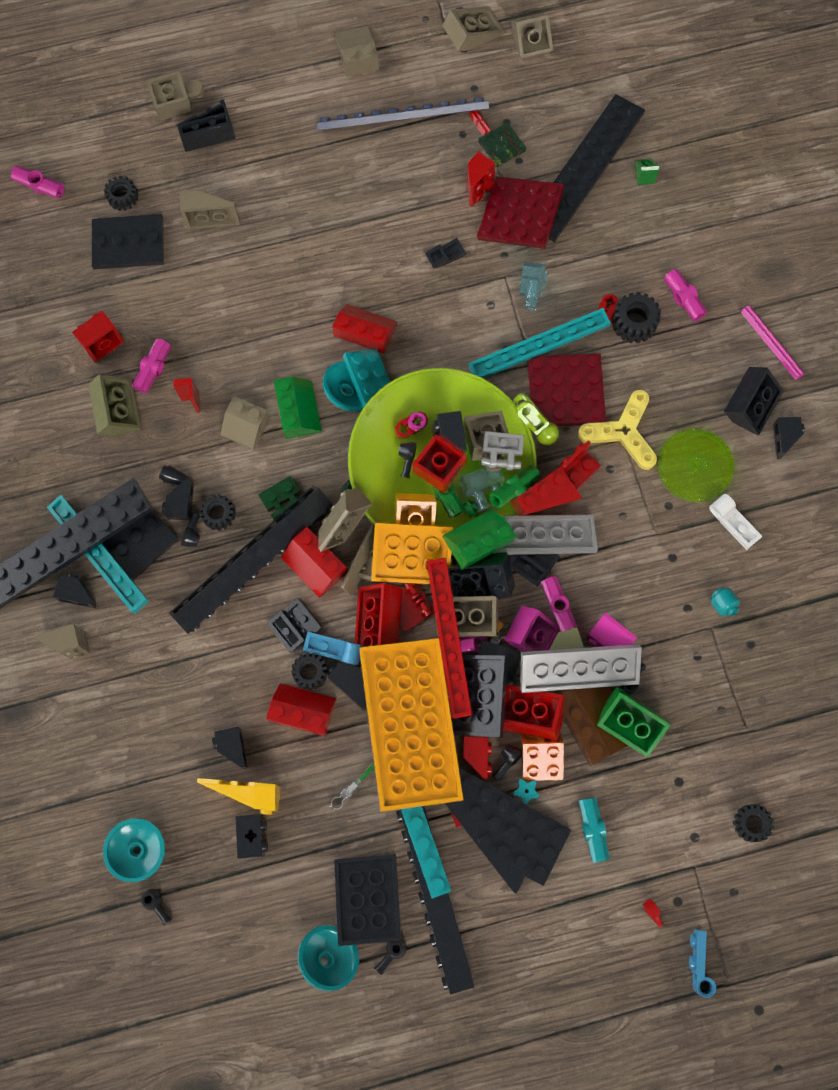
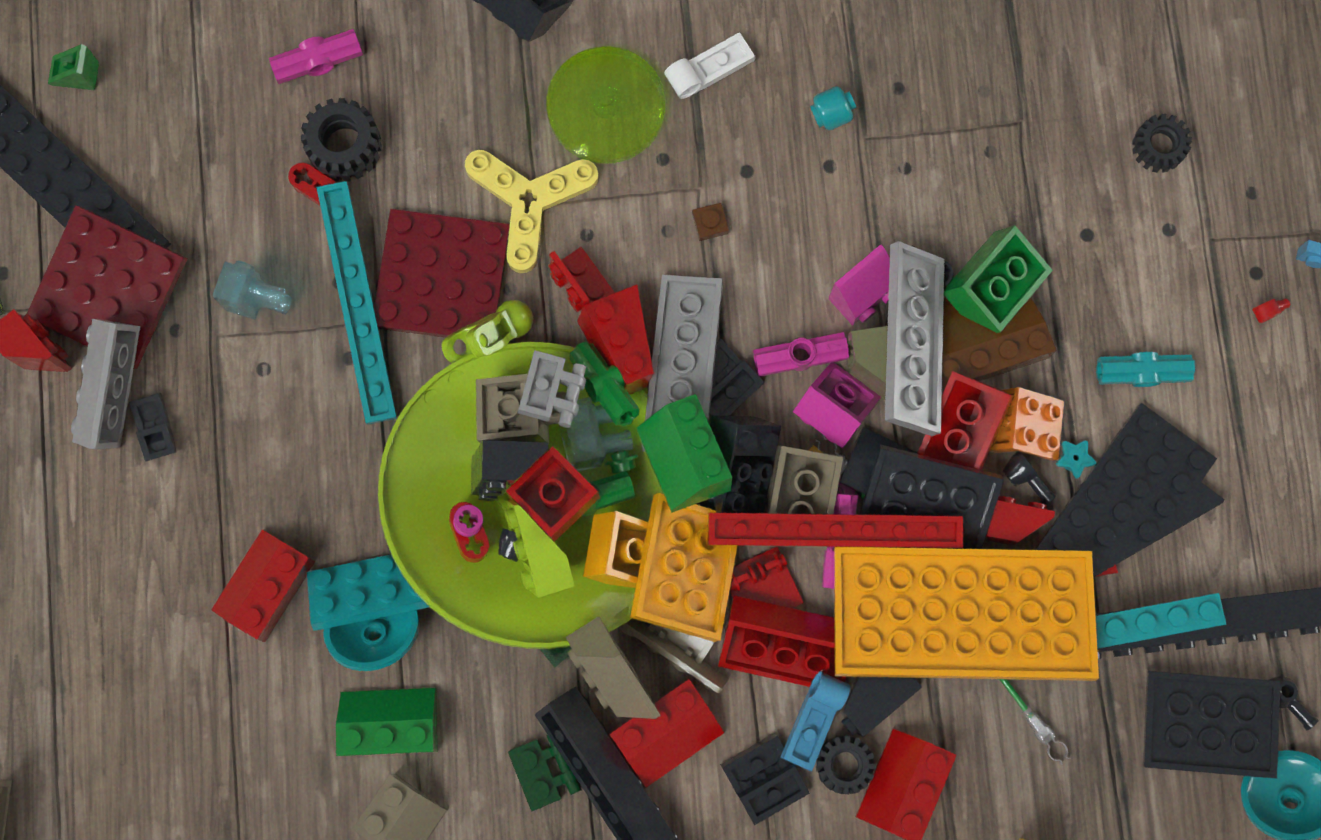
camera: 85 degrees left, 5 degrees up
none -> light grey slope [71,319,140,450]
none -> lime slope [505,499,575,598]
none -> reddish brown plate [692,203,729,241]

